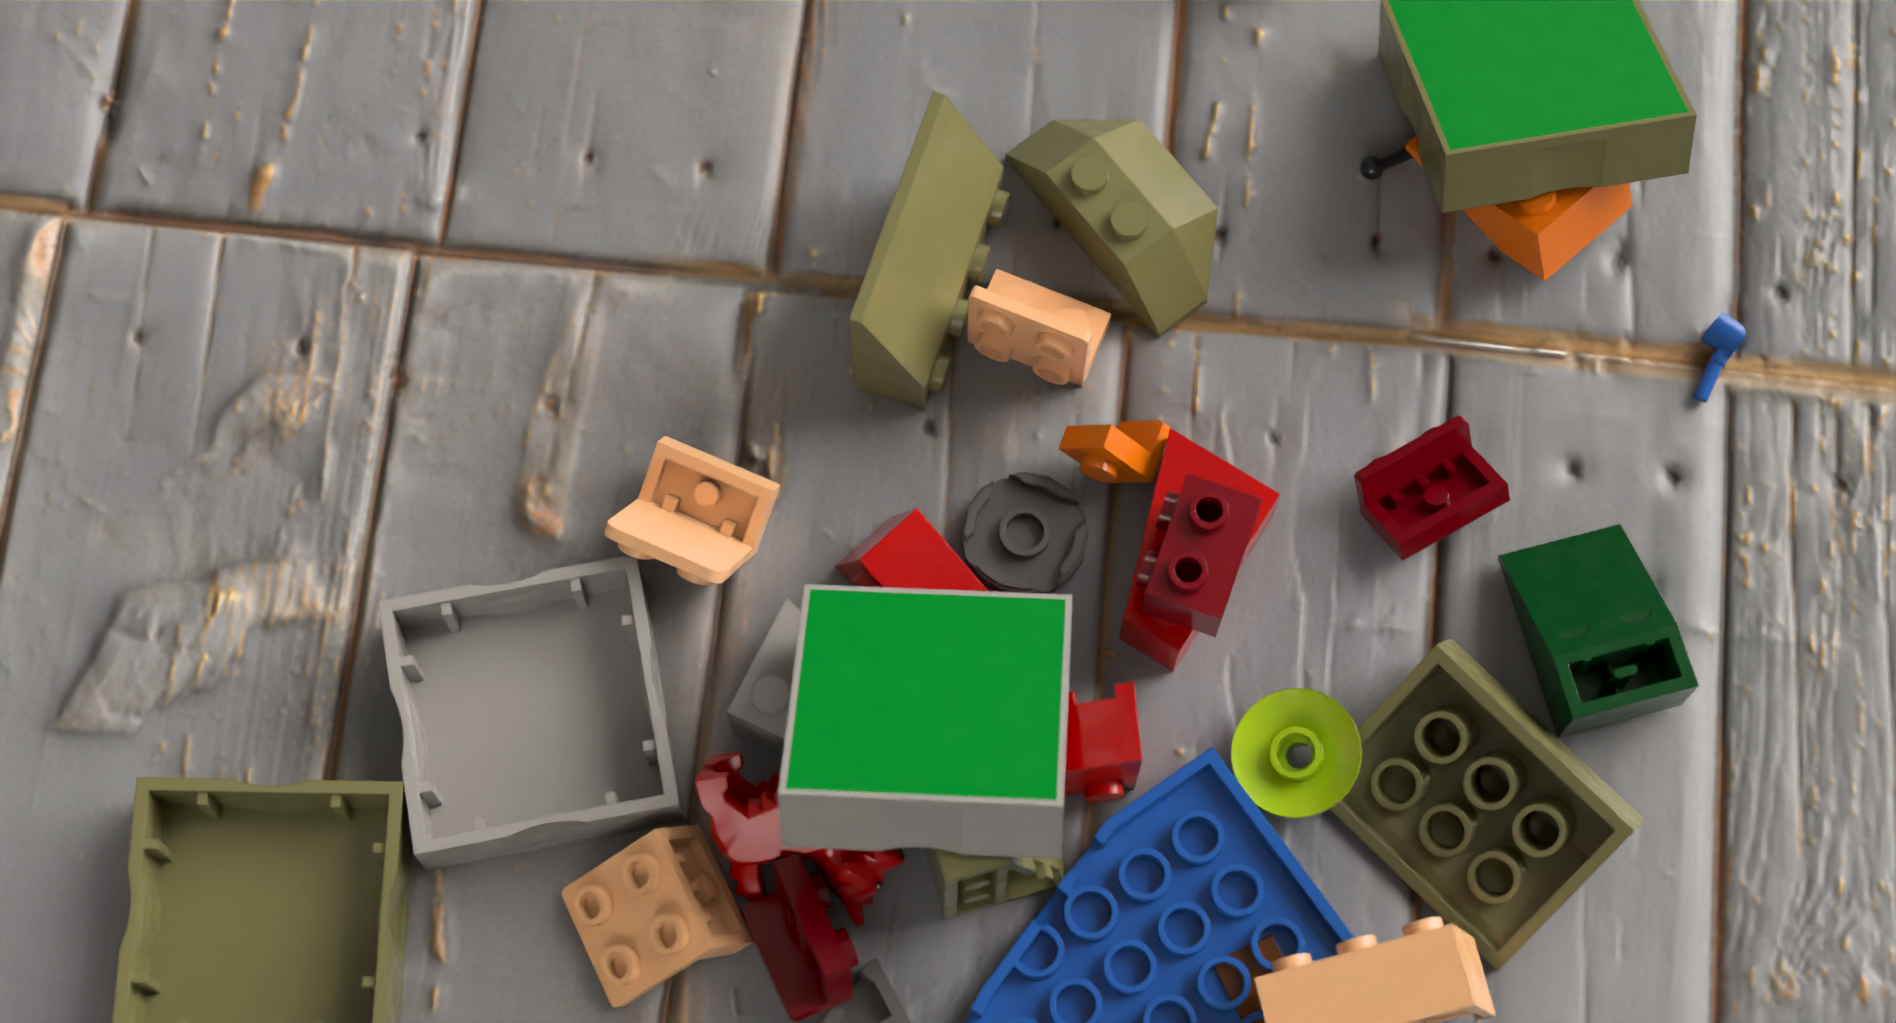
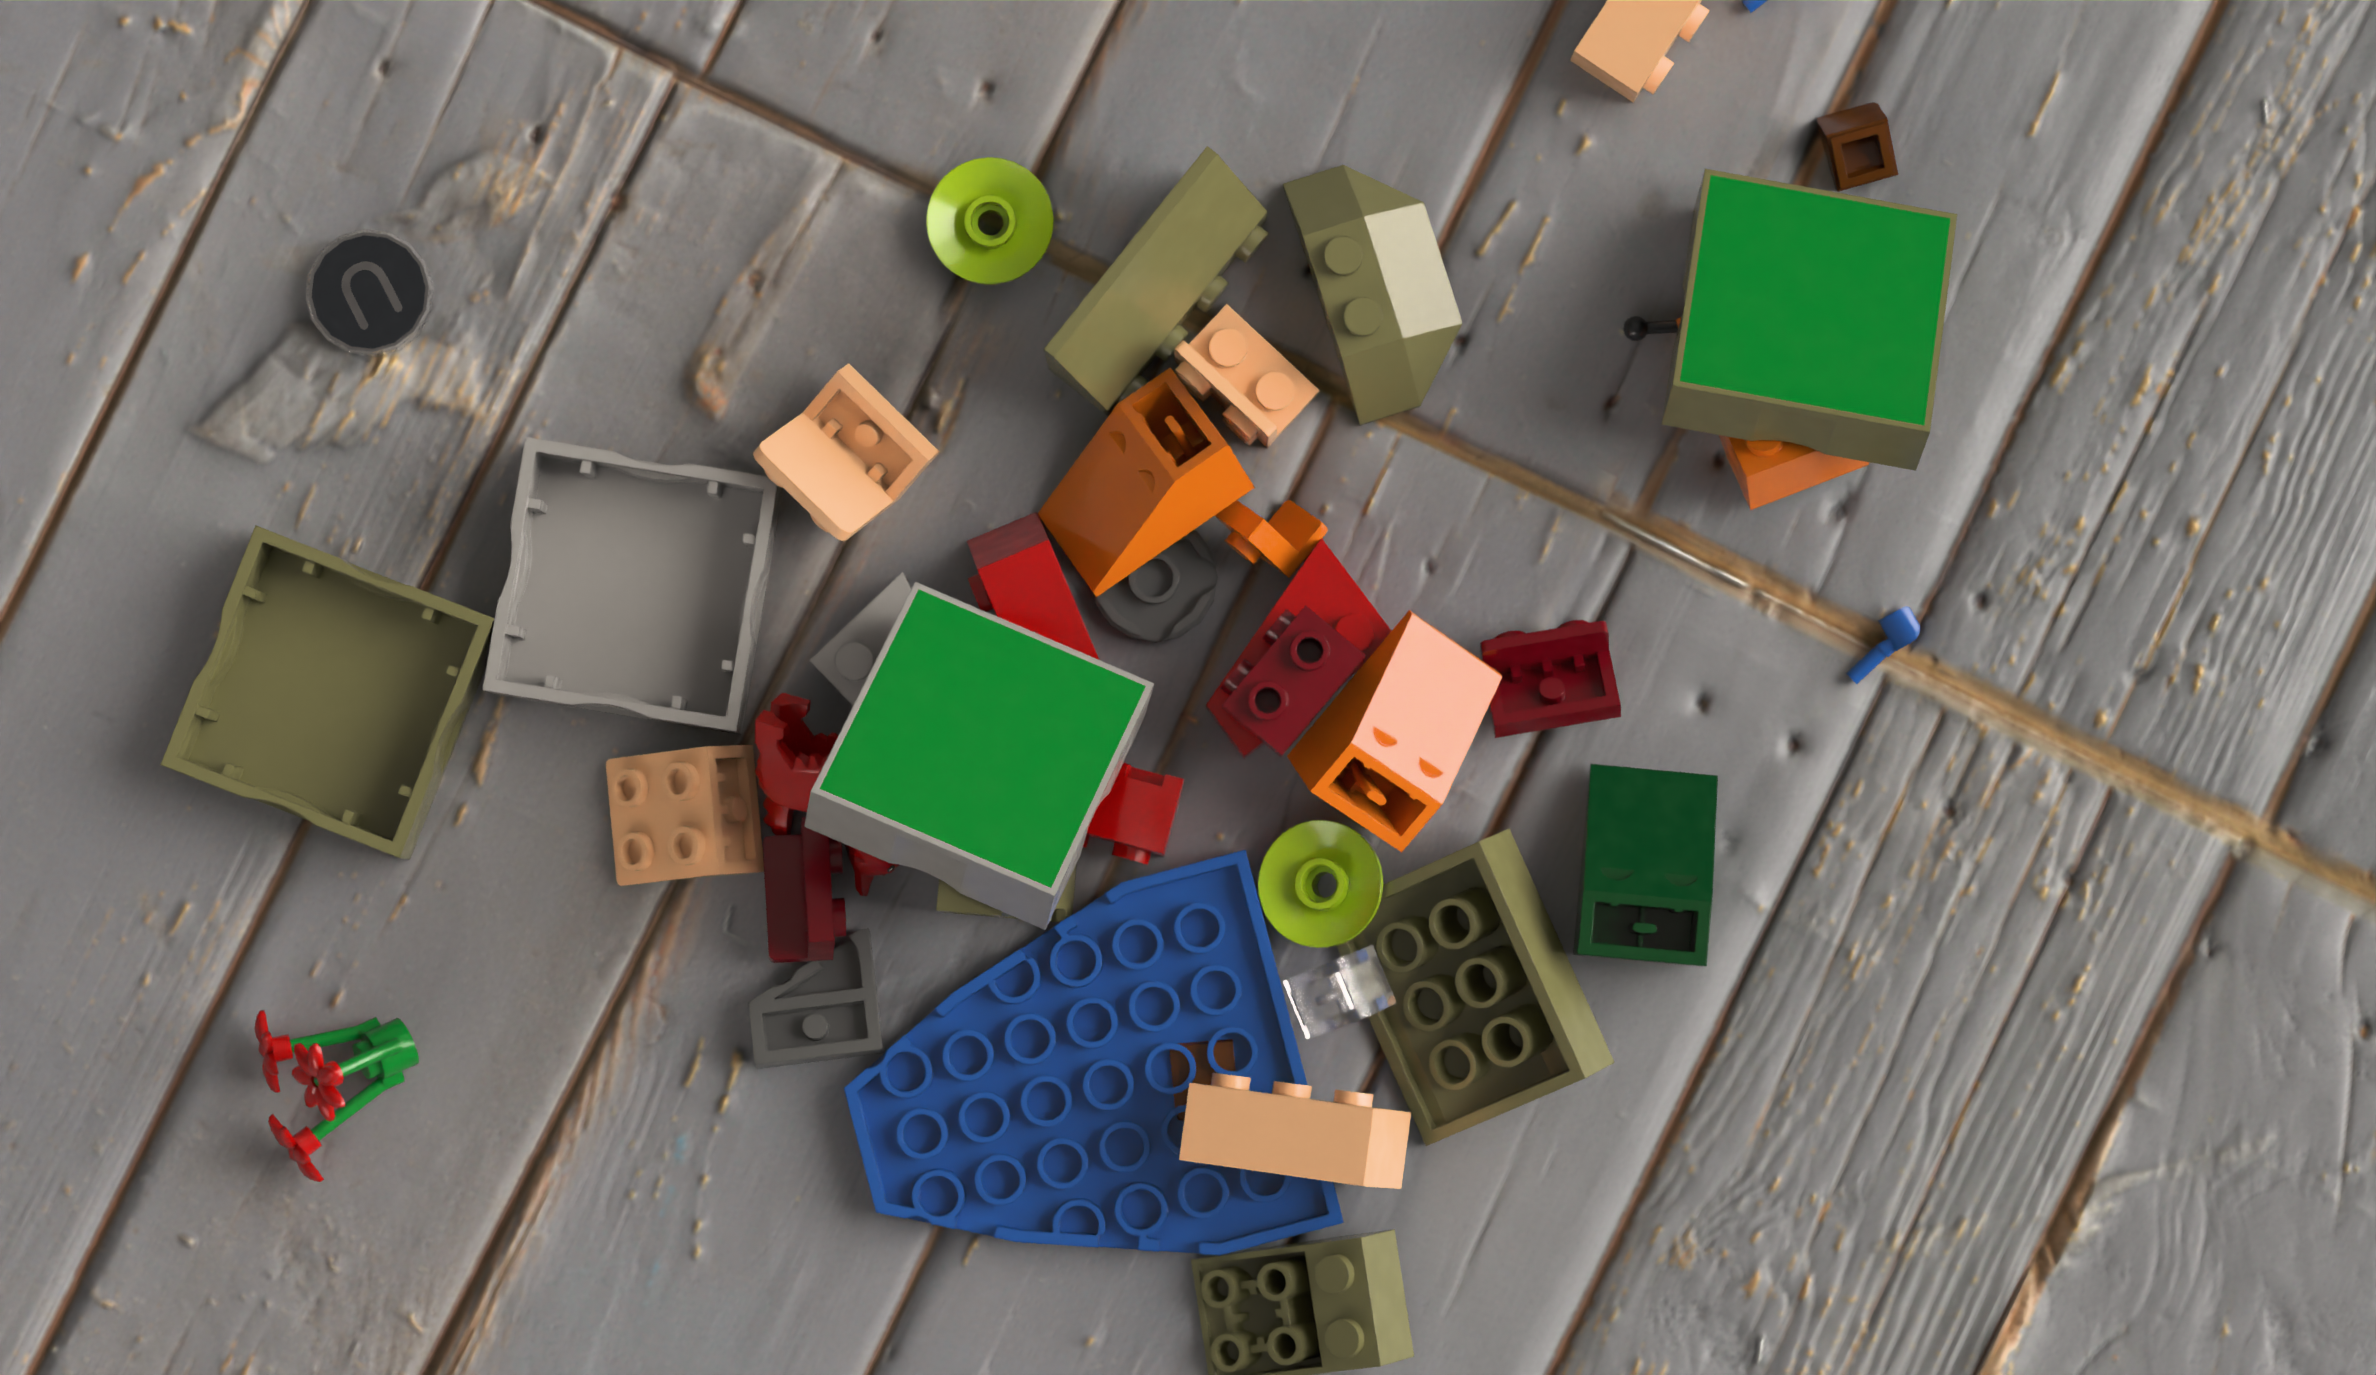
camera: 25 degrees right, 15 degrees up
none -> black tile [305,229,435,357]
none -> lime dish [926,157,1054,285]
none -> orange slope [1038,367,1255,597]
none -> clear slope [1283,944,1397,1040]
none -> slope [1287,610,1502,852]

